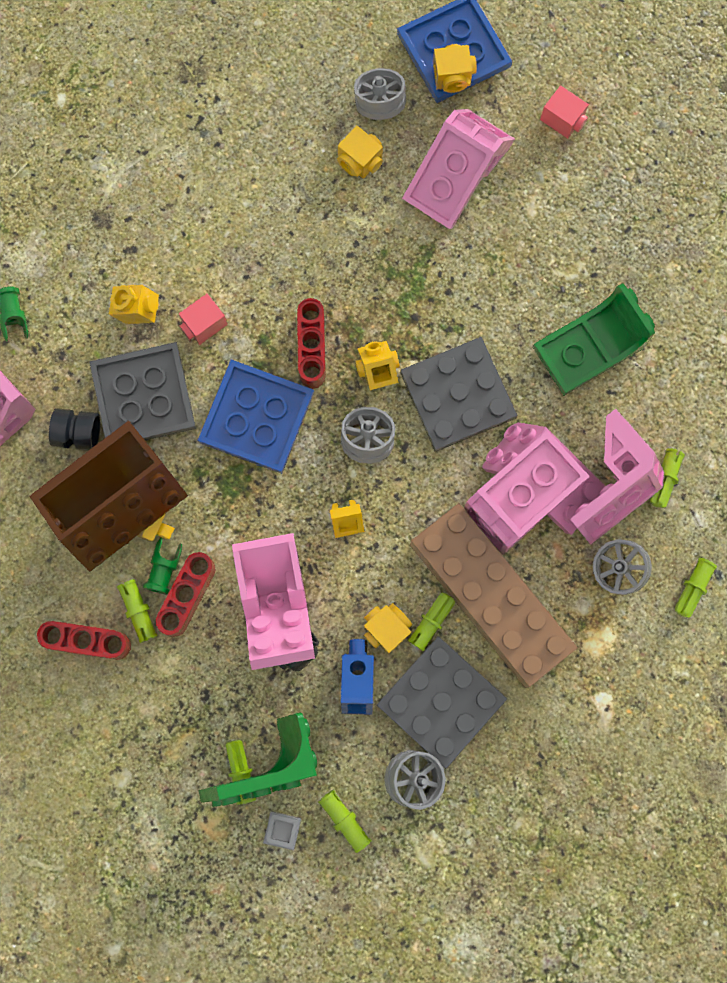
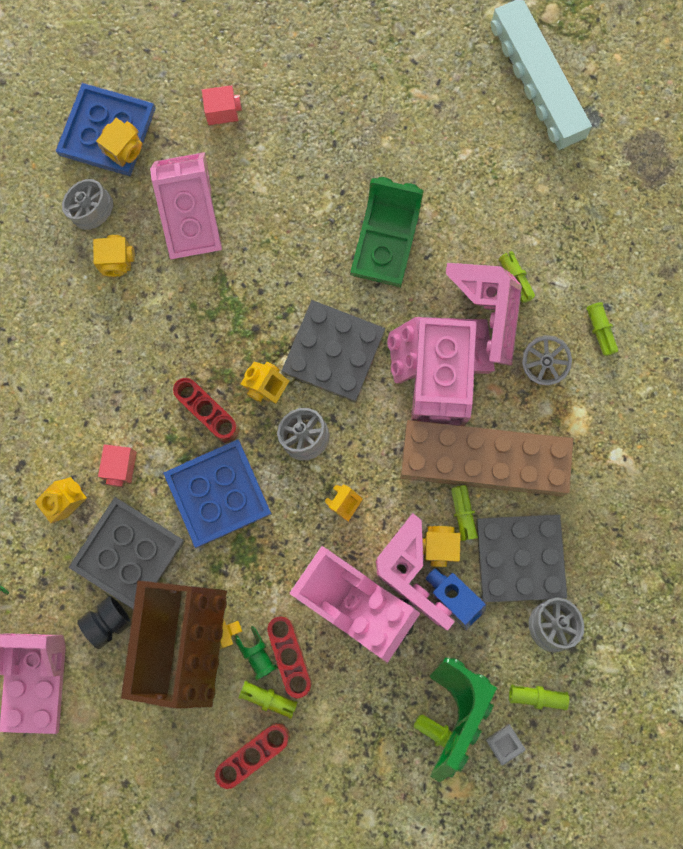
camera: 40 degrees left, 0 degrees up
none -> bright pink bracket [376,513,455,631]

